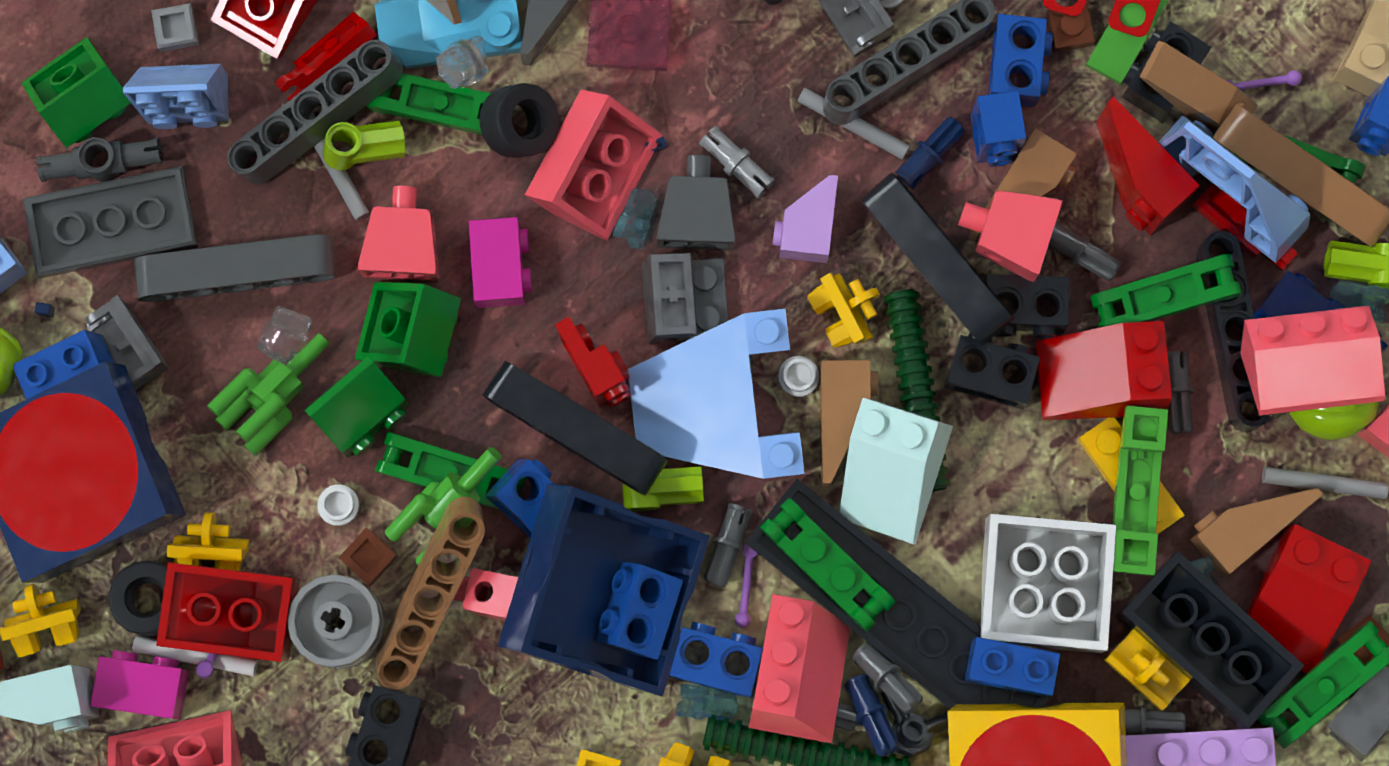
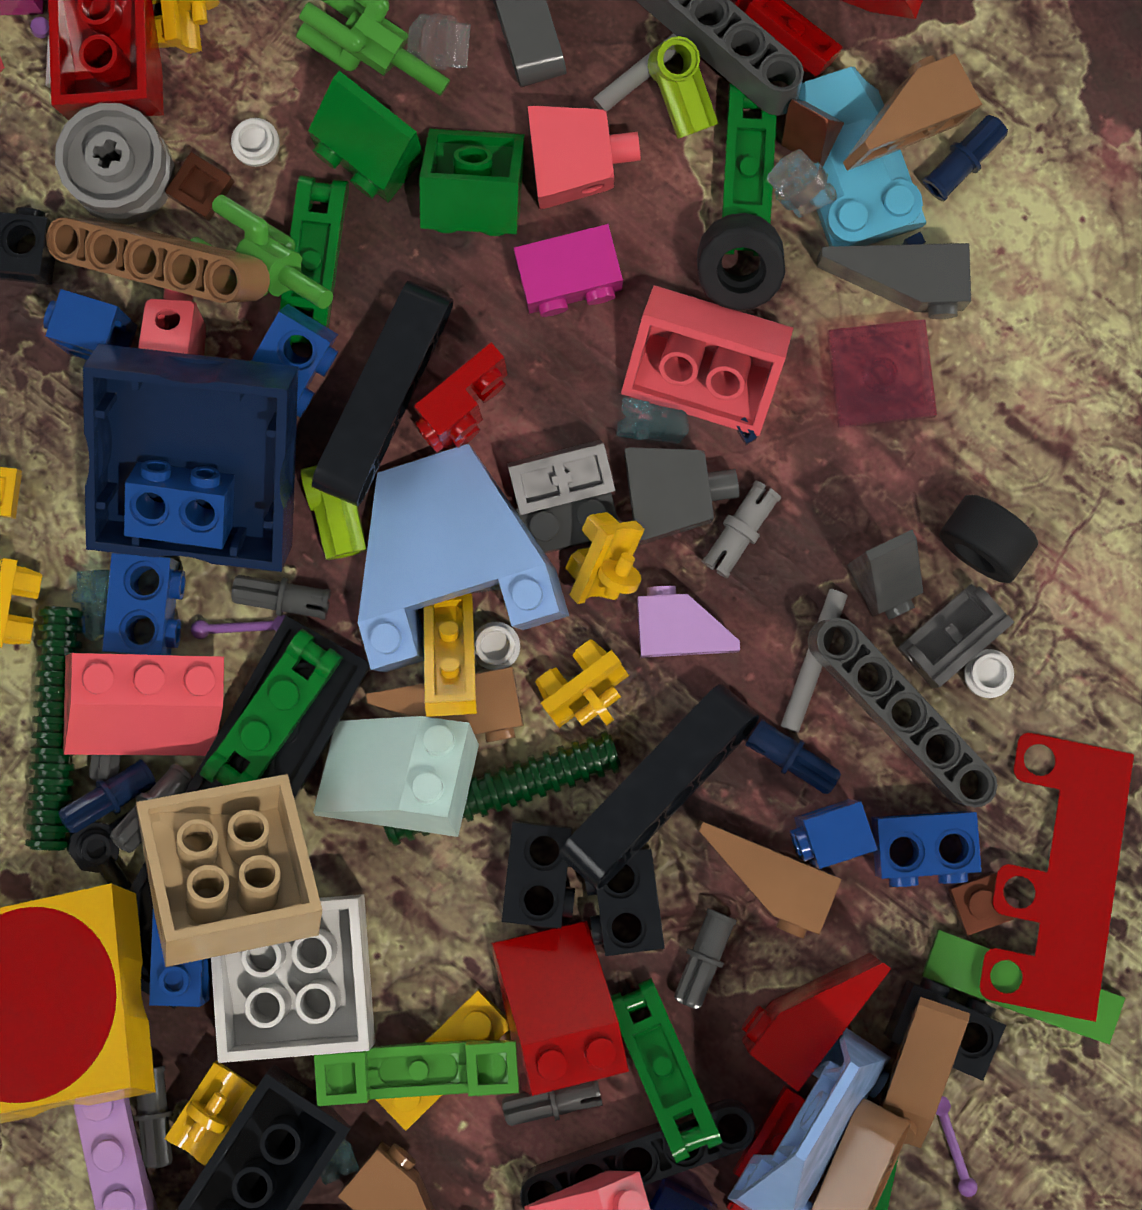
camera: 85 degrees right, 5 degrees up
coral torso [958,191,1063,282] -> none
none -> blue brick [43,289,138,360]
none -> tan slope [136,774,322,967]
none -> yellow plate [424,593,477,717]
none -> yellow hips [565,512,645,604]
none -> copper slope [781,99,844,168]
none -> dark grey slope [847,530,923,620]

